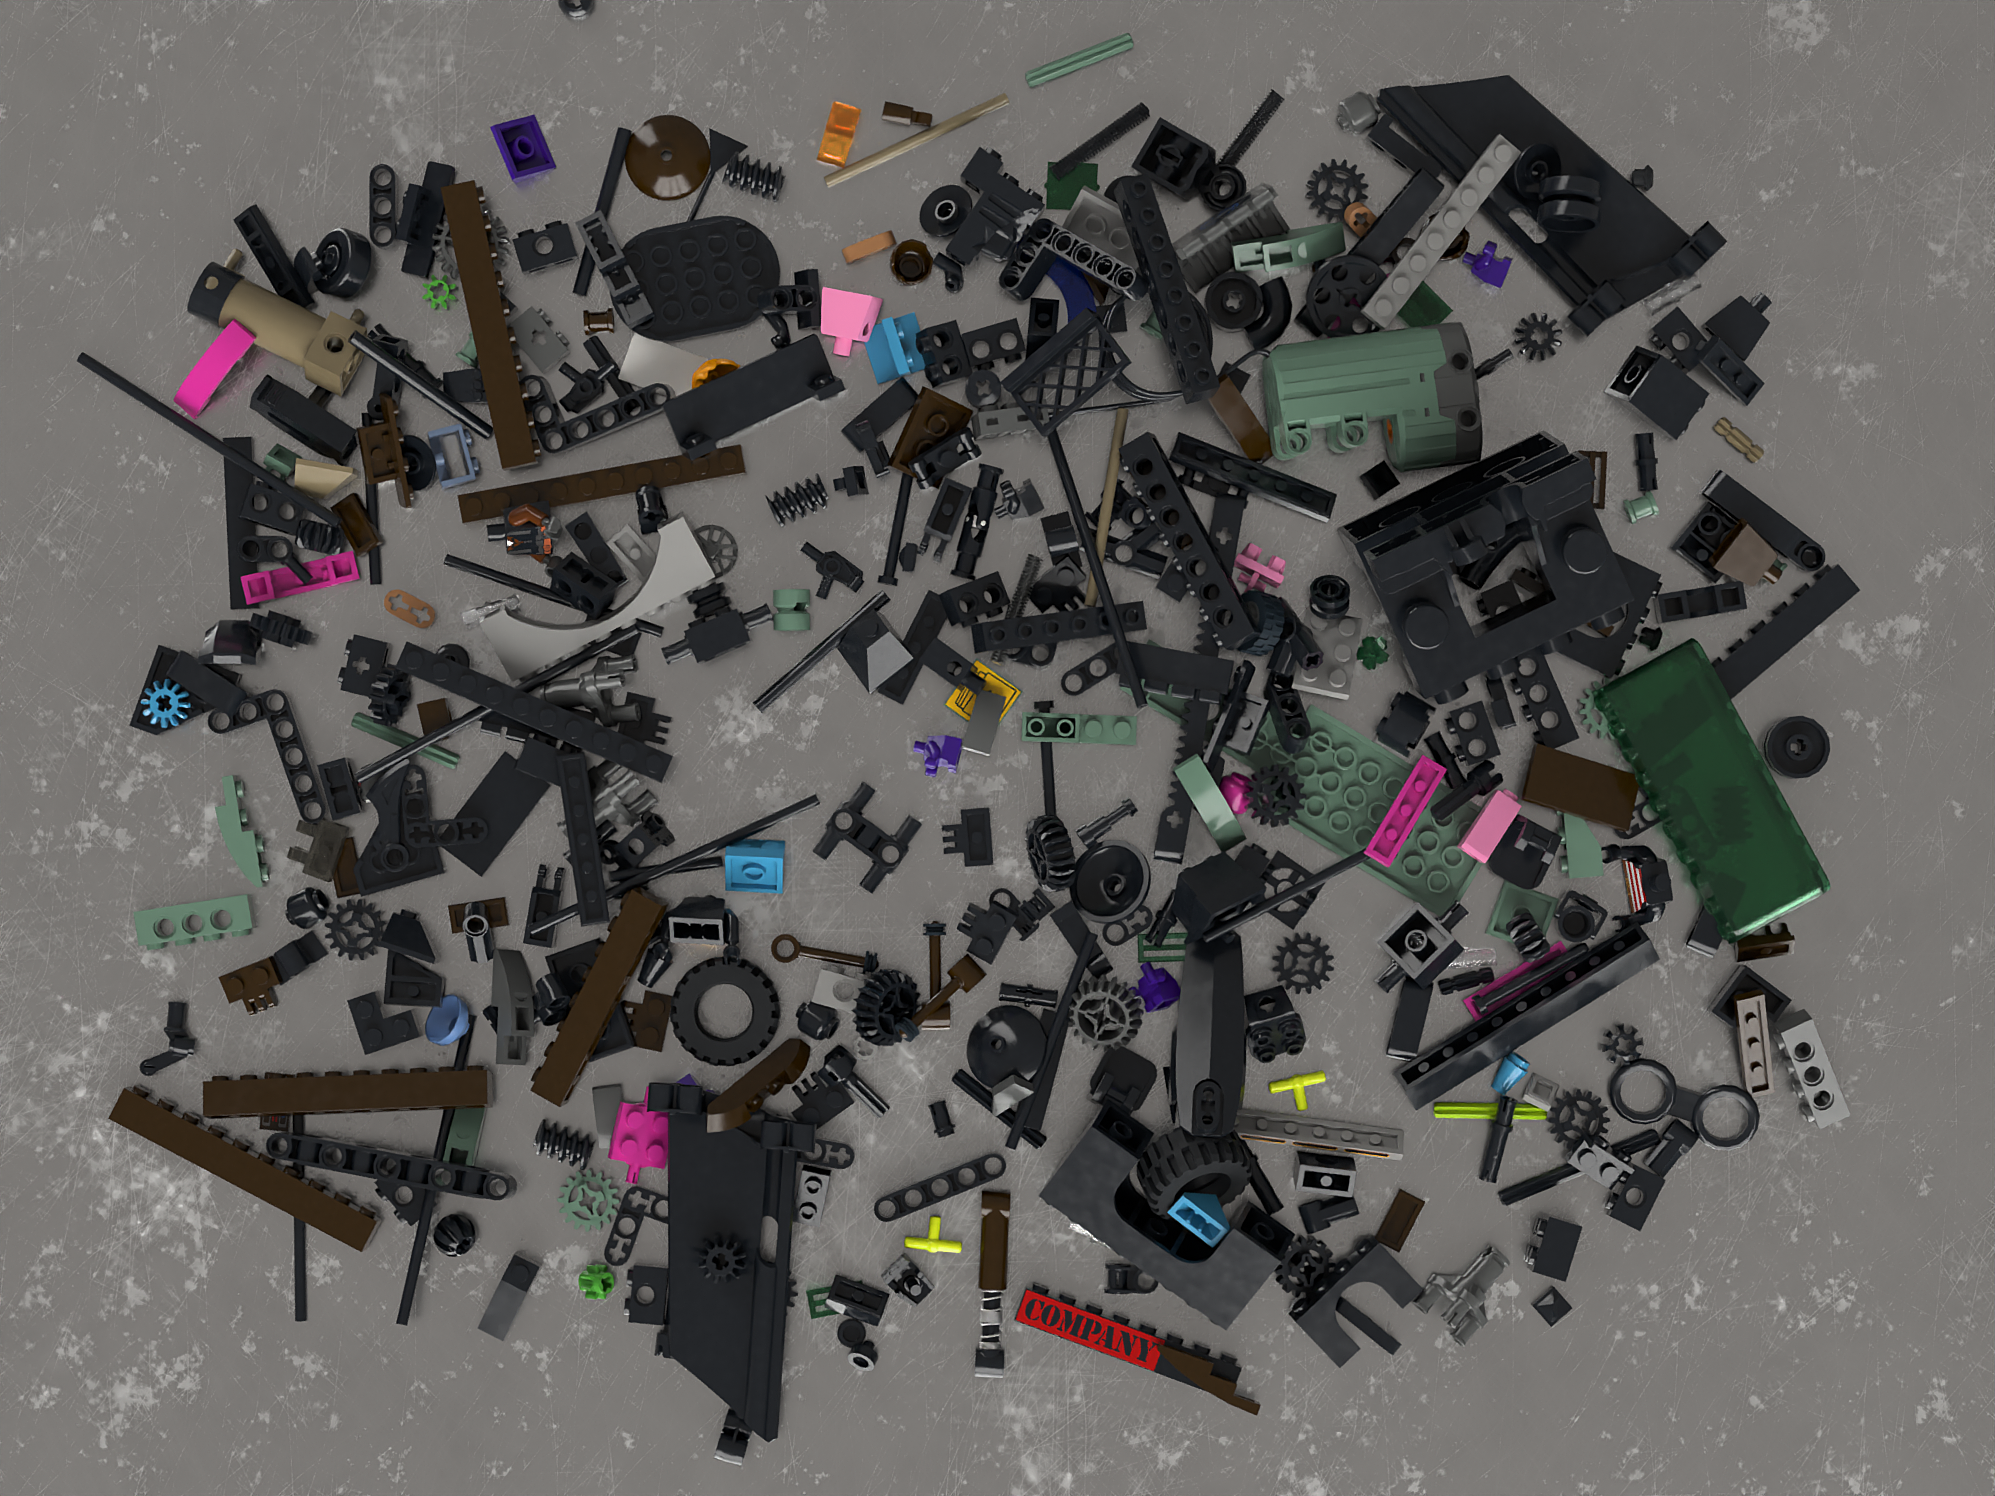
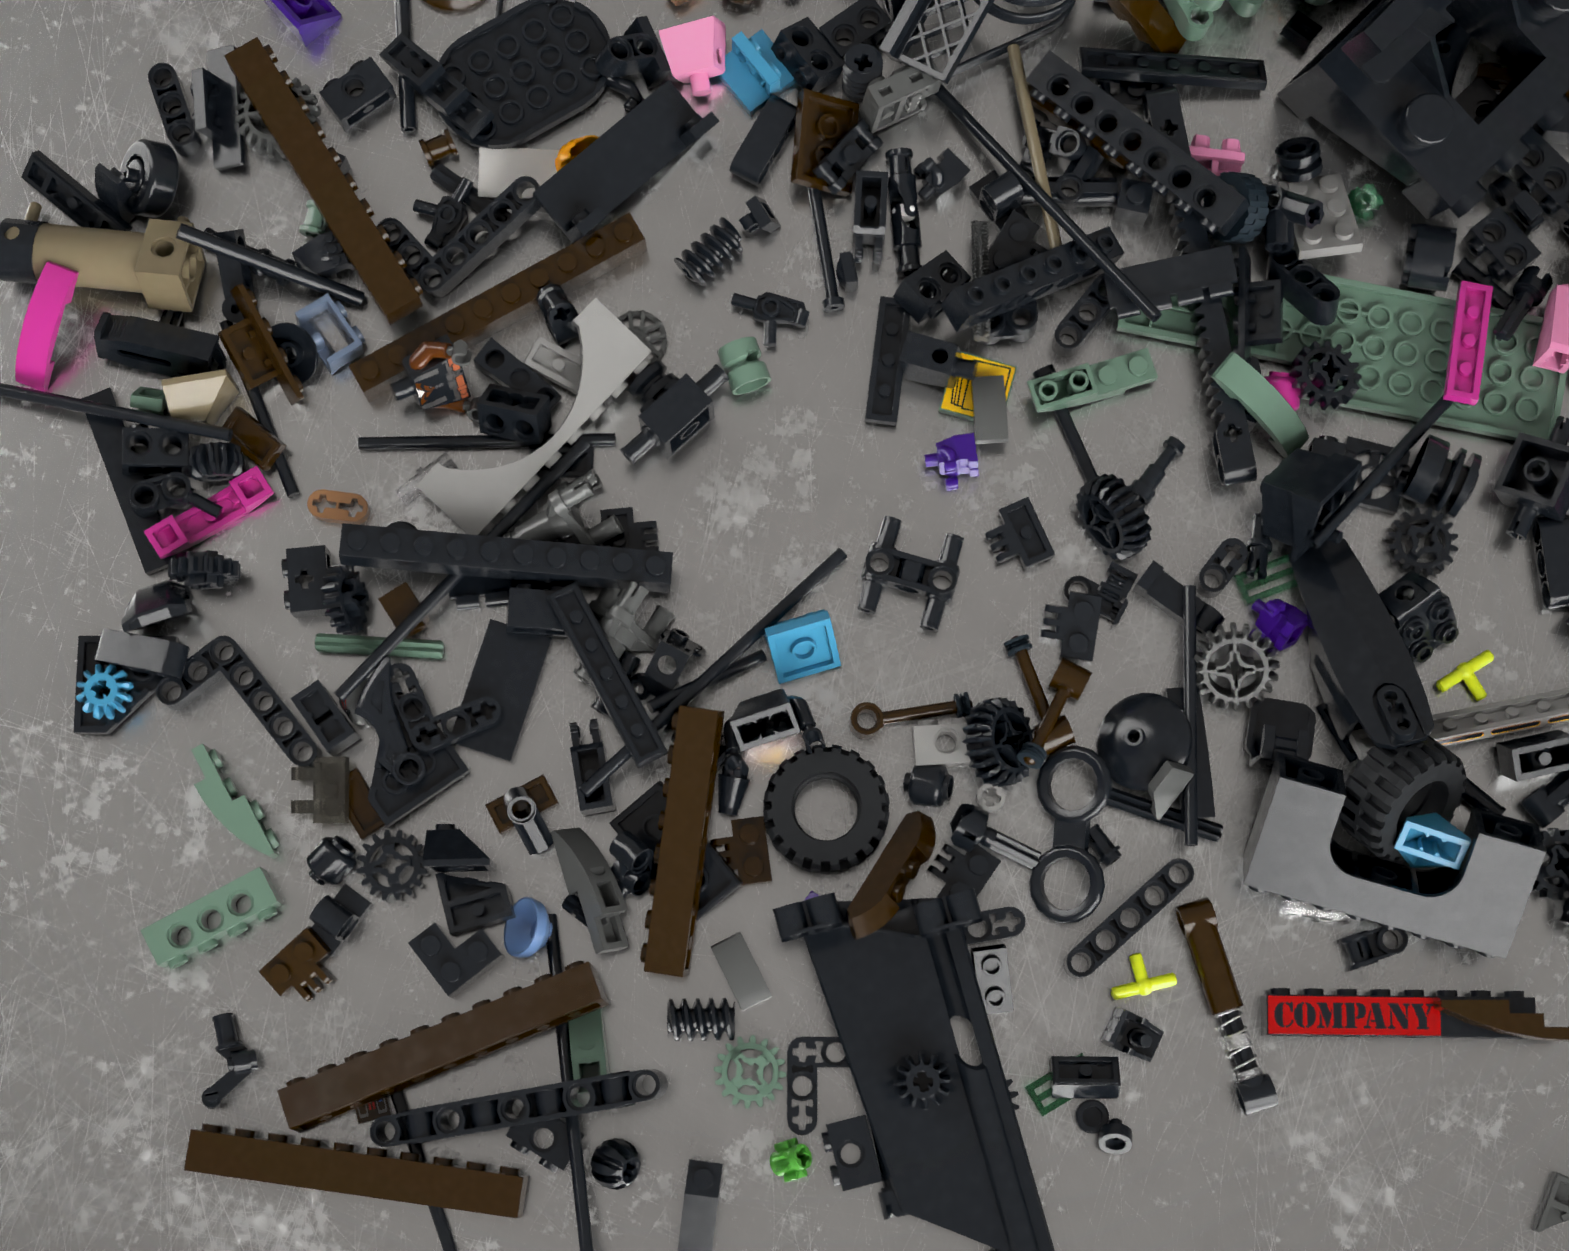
camera: 20 degrees left, 10 degrees down
bright green gear [422,275,457,309] -> none
dark grey brick [508,306,570,374] -> none
dark pink plate [608,1086,668,1184] -> none
black piece [753,589,891,713] -> none
black slope [837,609,915,694] -> none
black piece [855,420,890,478] -> none
black pin [999,982,1058,1008] -> none
black dish [1069,840,1151,924] -> none
none -> black bar [1029,745,1112,924]
none -> black wheel [1402,434,1482,518]

